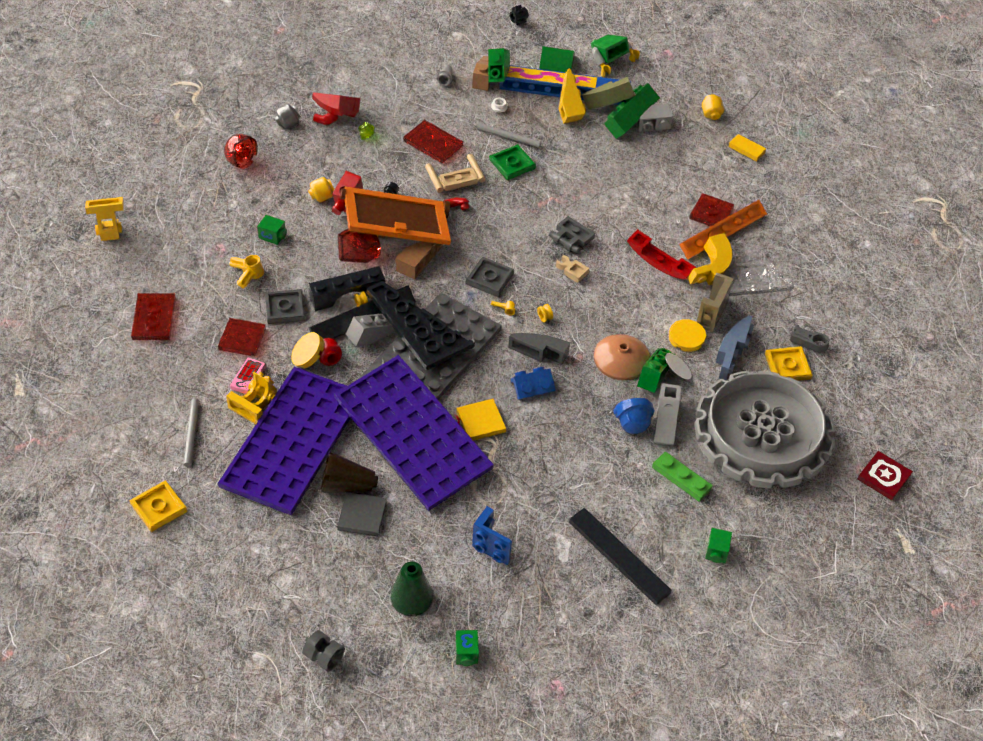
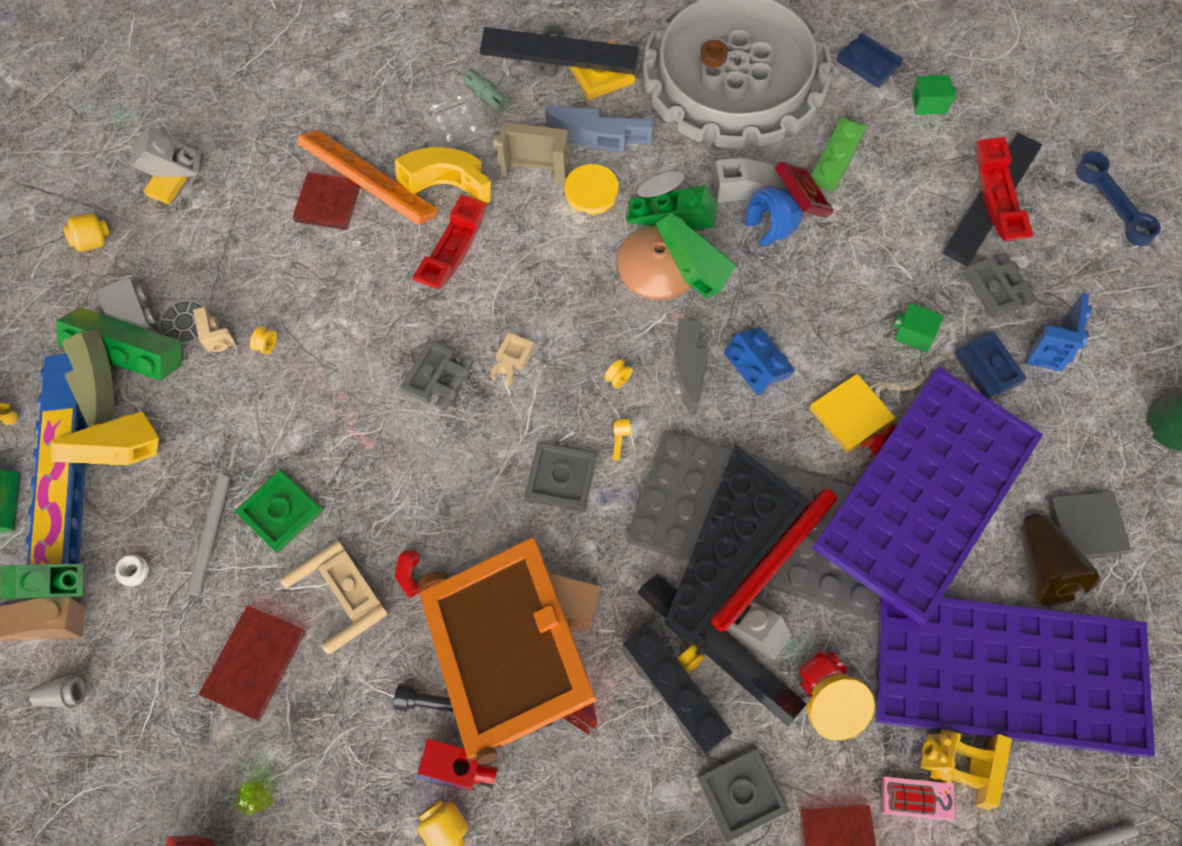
camera: 100 degrees left, 15 degrees up
none -> light grey slope [131,129,201,177]
none -> sticker [158,299,209,344]
none -> tan bracket [193,307,236,352]
none -> yellow bush [250,326,277,355]
none -> sand green pin [462,68,510,112]
none -> black tile [480,27,639,75]
none -> green slope [656,212,736,299]
none -> reddish brown tile [700,40,728,67]
none -> red axle [711,488,837,632]
none -> dark red tile [774,161,834,218]
none -> dark blue plate [837,32,903,88]
none -> green brick [893,303,944,353]
none -> dark blue plate [954,331,1027,399]
none -> dark grey plate [964,253,1037,319]
none -> red slope [976,137,1033,241]
none -> dark blue piece [1076,152,1161,247]

